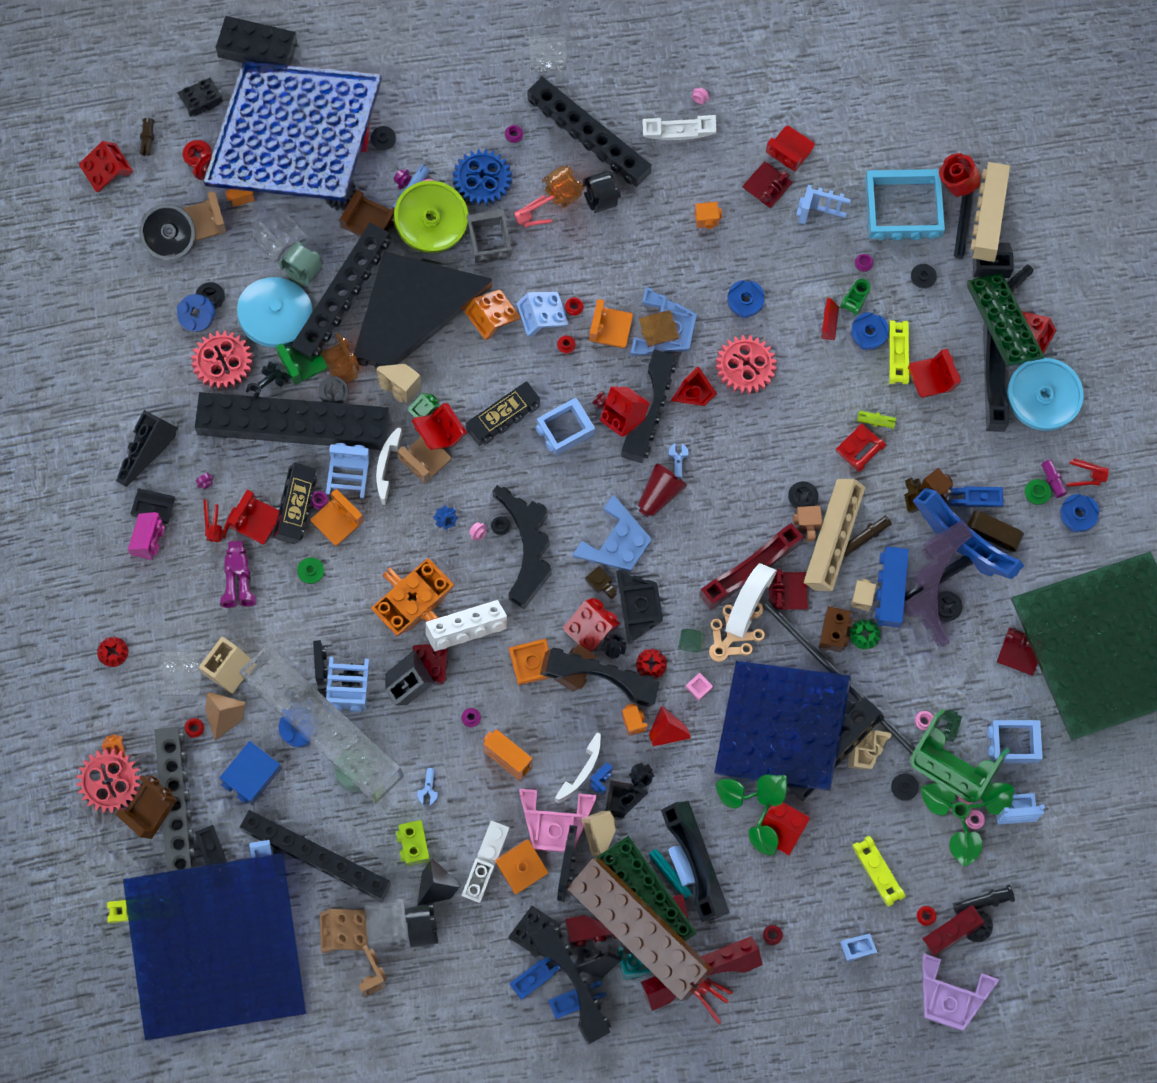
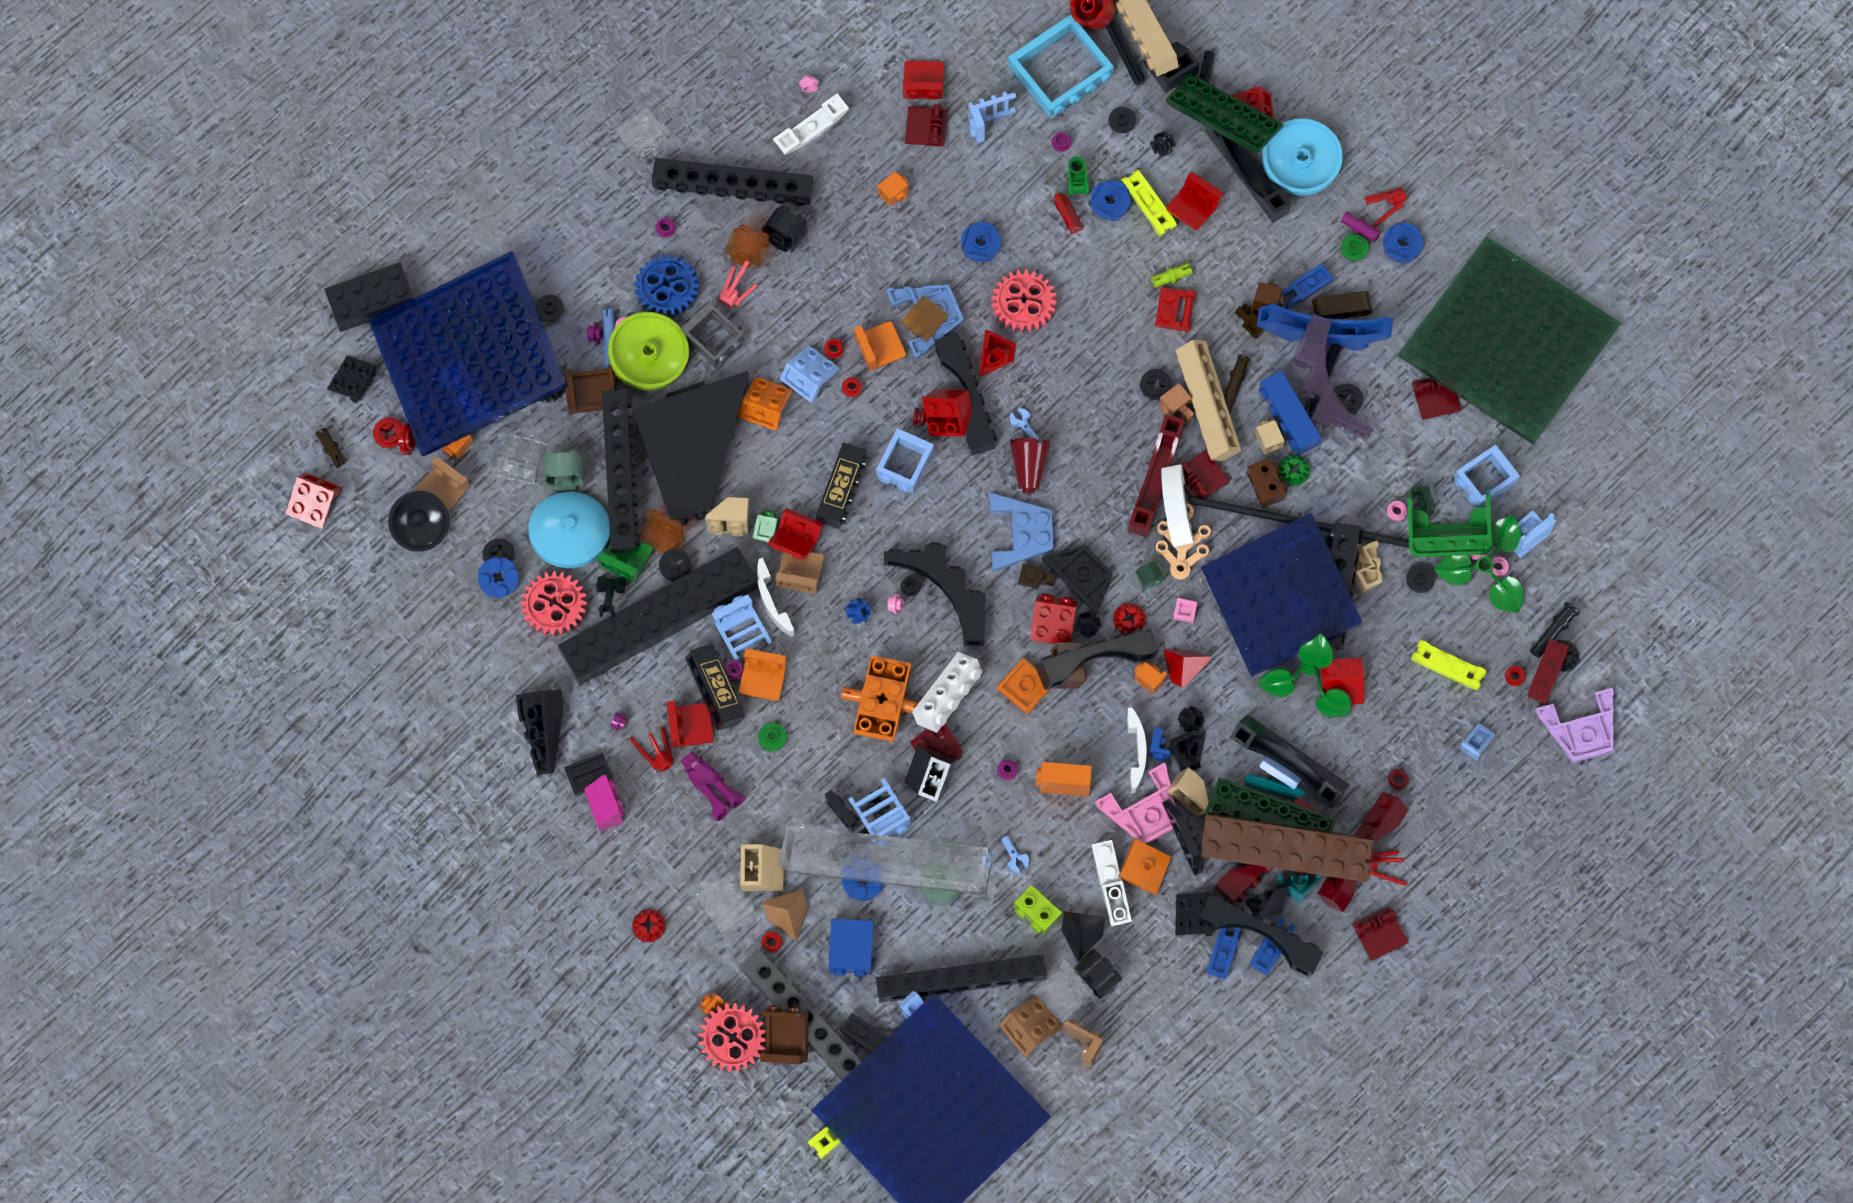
camera: 30 degrees left, 0 degrees up
none -> black gear [1150,132,1176,156]
none -> dark red hinge [1352,906,1409,961]

